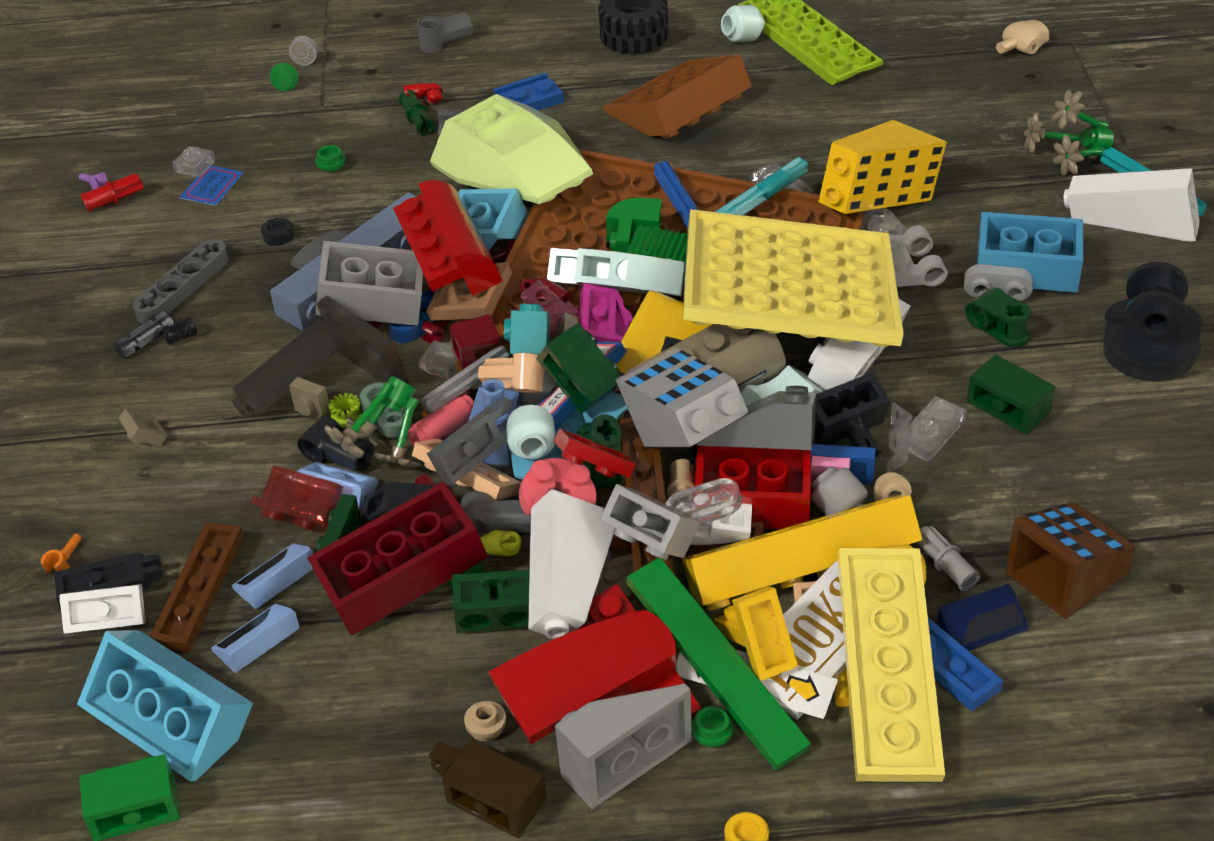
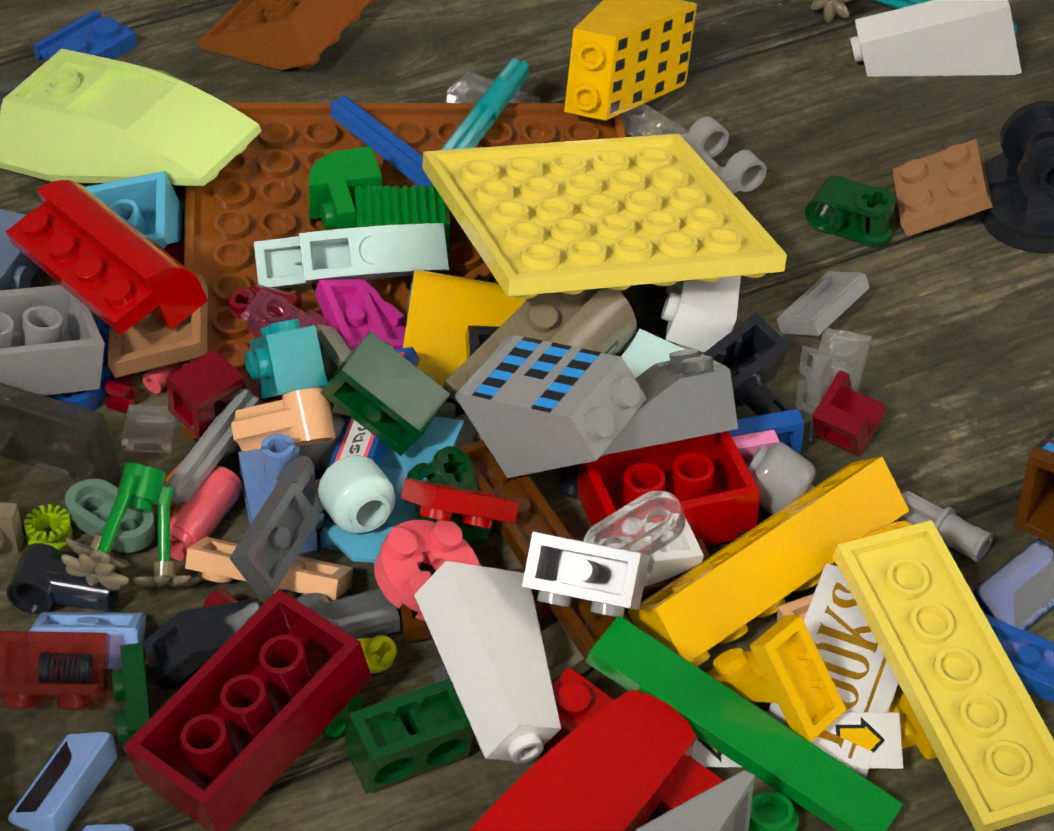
camera: 25 degrees left, 0 degrees up
tan pin [667,459,695,505] -> none
tan plate [873,472,912,501] -> none
light grey plate [964,264,1033,301] -> none
dark green brick [967,354,1056,435] -> none
dark azure brick [976,212,1083,292] -> none
none -> black piece [38,652,94,686]
none -> light grey tile [776,271,870,336]
none -> dark red panel [812,370,886,457]
none -> medium nougat plate [893,139,993,237]

